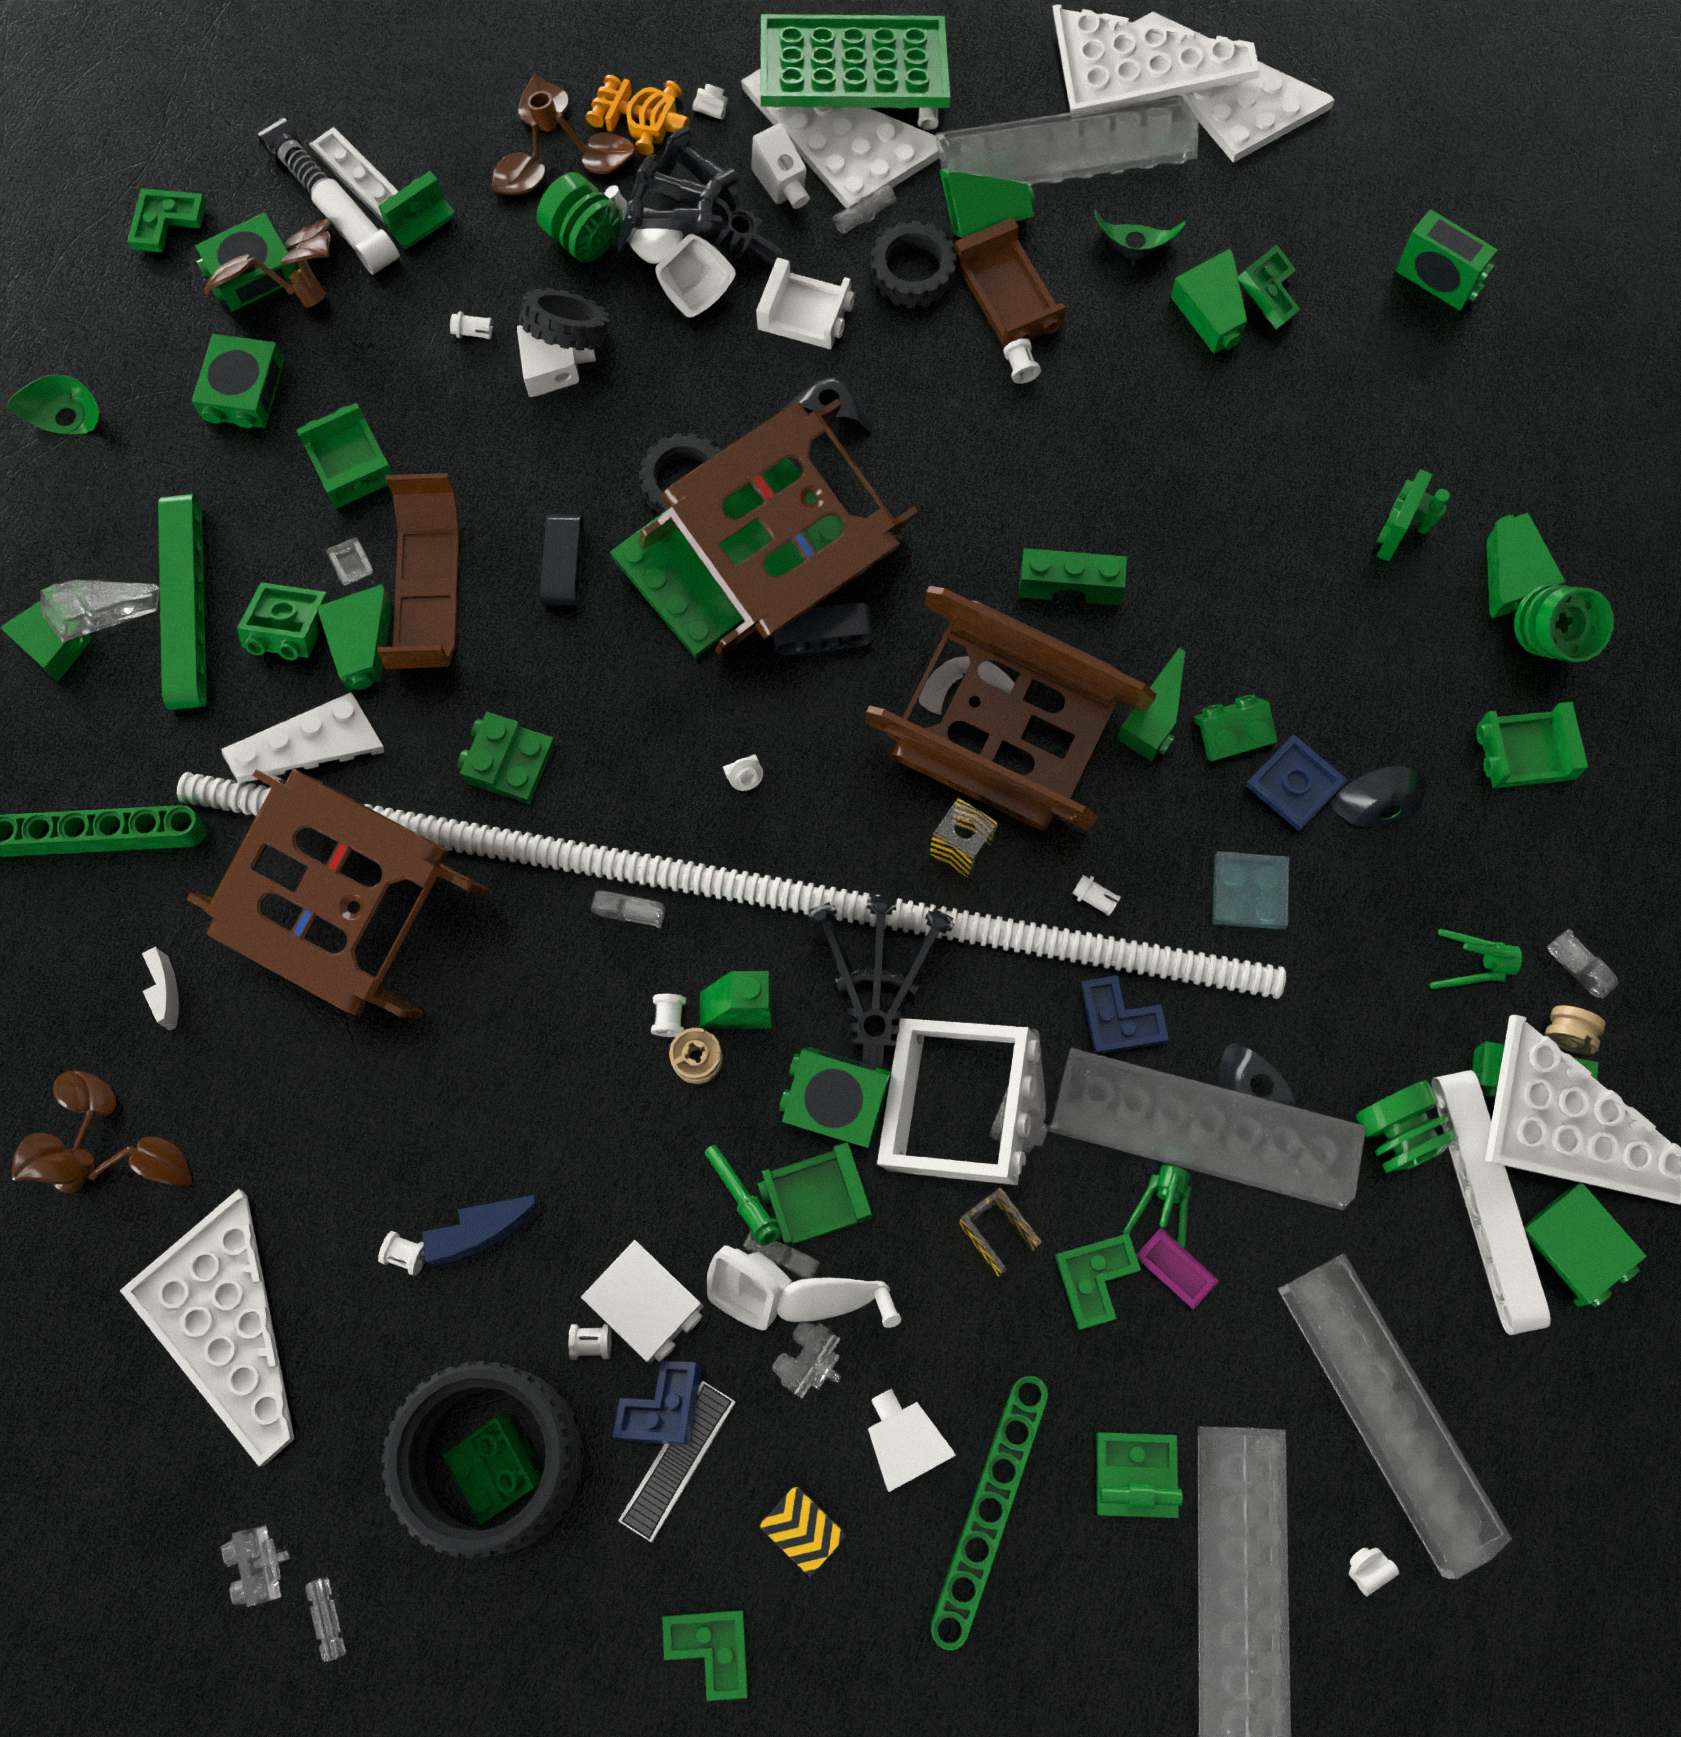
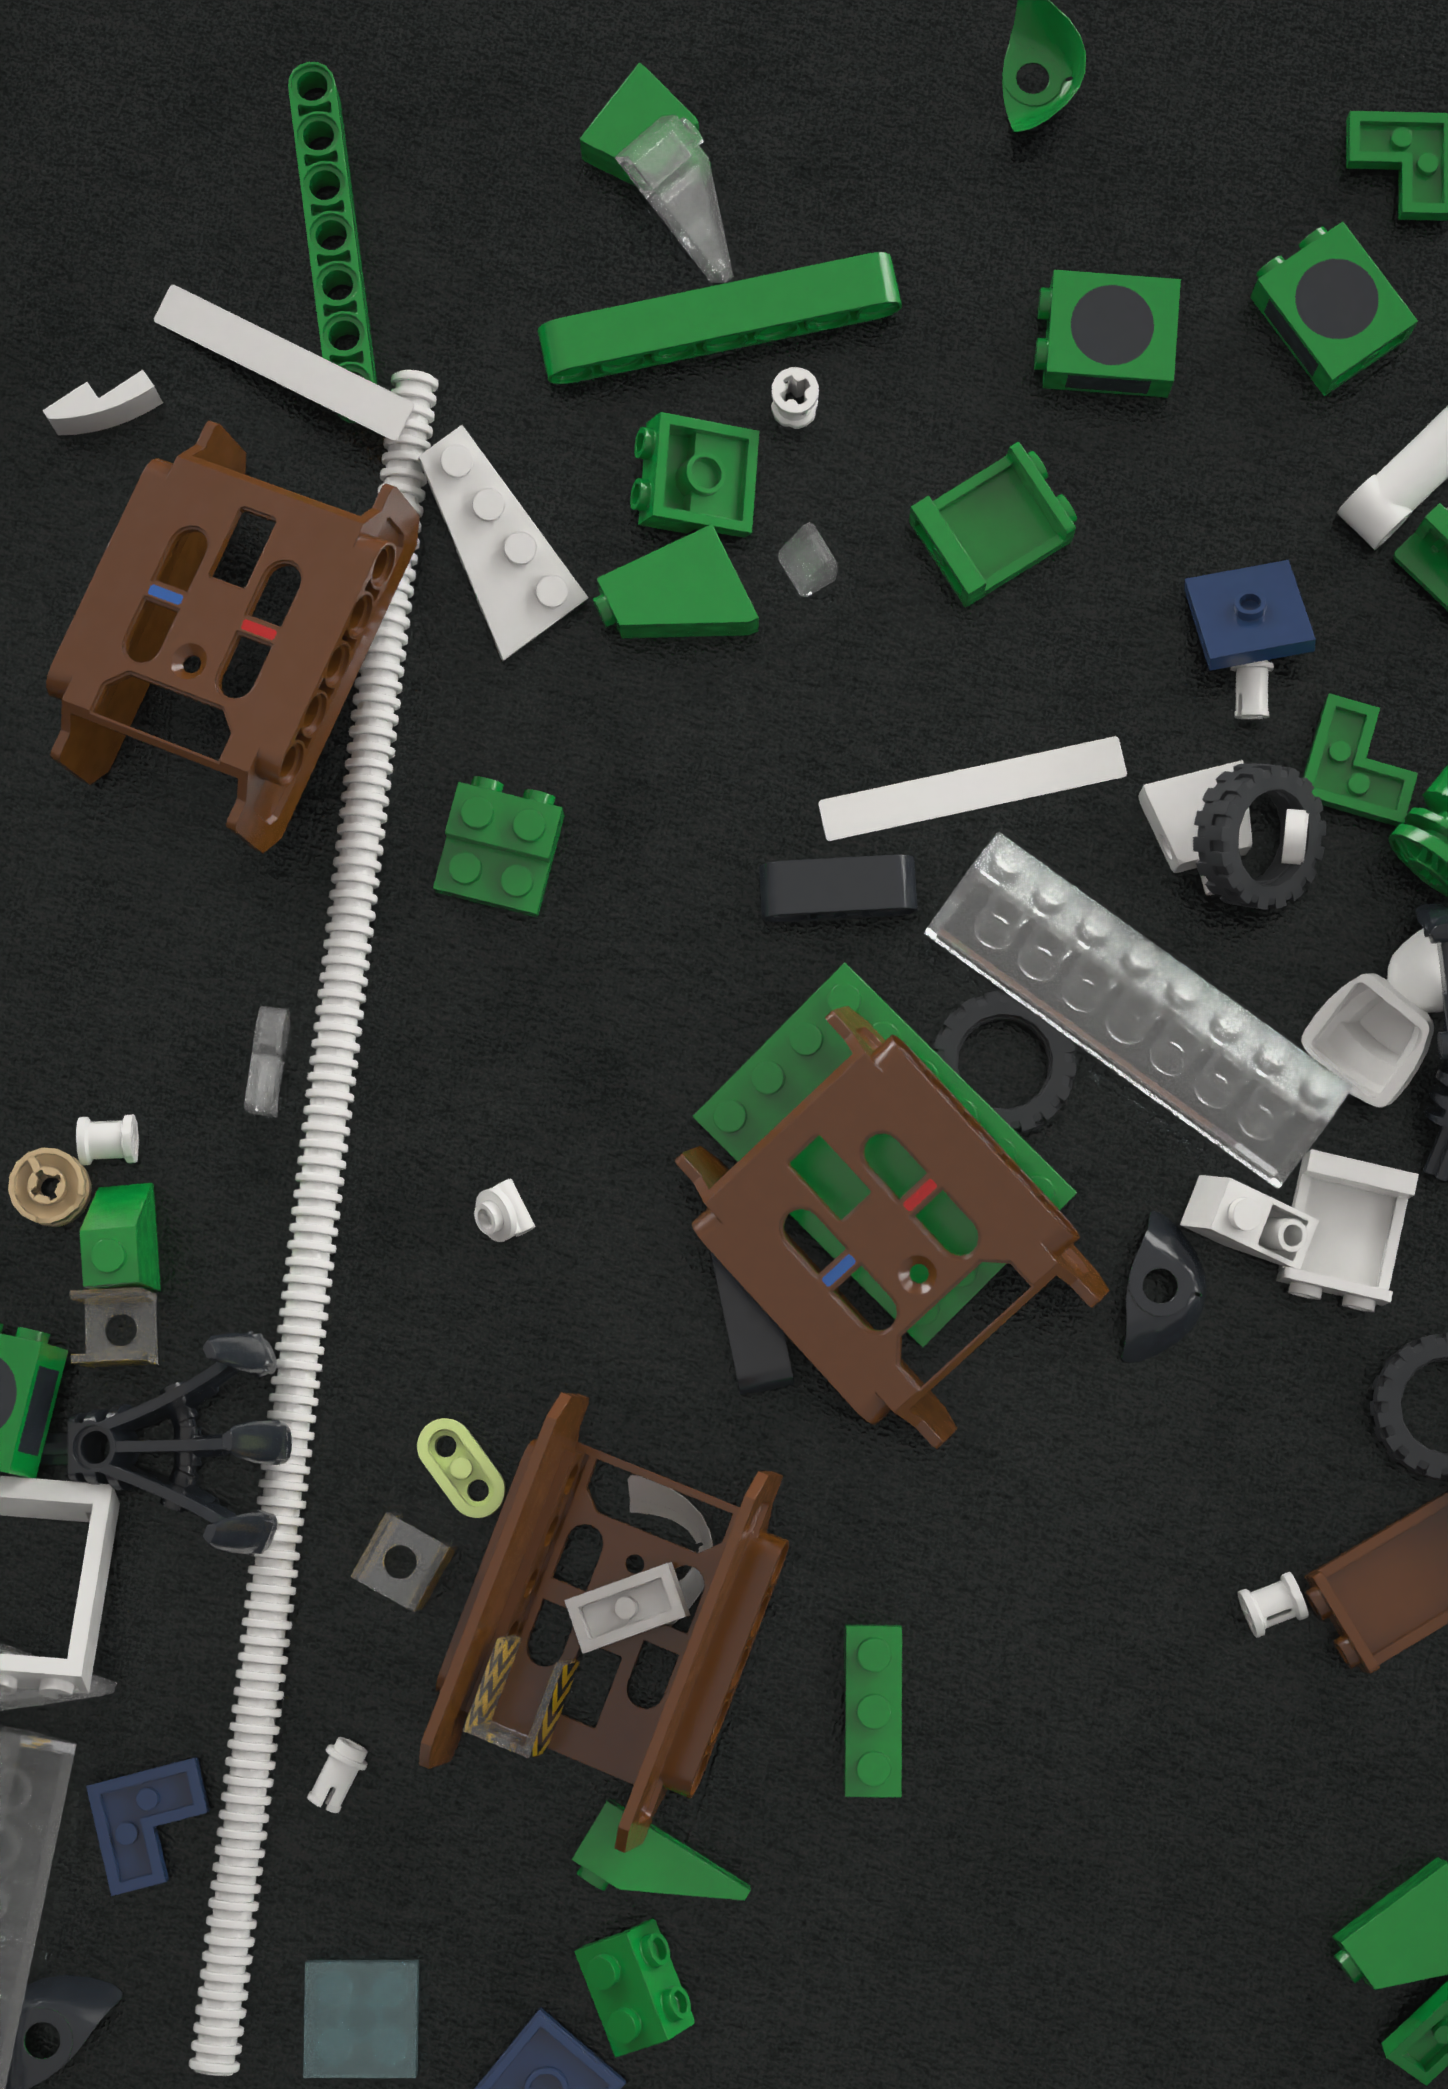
camera: 85 degrees right, 10 degrees up
reddish brown plant [204,218,330,308] -> none
reddish brown windscreen [377,473,460,669] -> none
none -> clear piece [70,1287,158,1368]
none -> white sticker [154,285,414,441]
none -> yellowish green plate [417,1418,506,1518]
none -> clear piece [462,1635,579,1758]
none -> white plate [564,1562,690,1654]
none -> white bush [771,367,819,429]
none -> white sticker [818,736,1127,841]
none -> clear slope [924,832,1353,1189]
none -> white slope [1180,1175,1319,1269]
none -> dark blue plate [1184,560,1316,671]
none -> white tile [1281,809,1309,865]
none -> green plate [1303,693,1418,827]

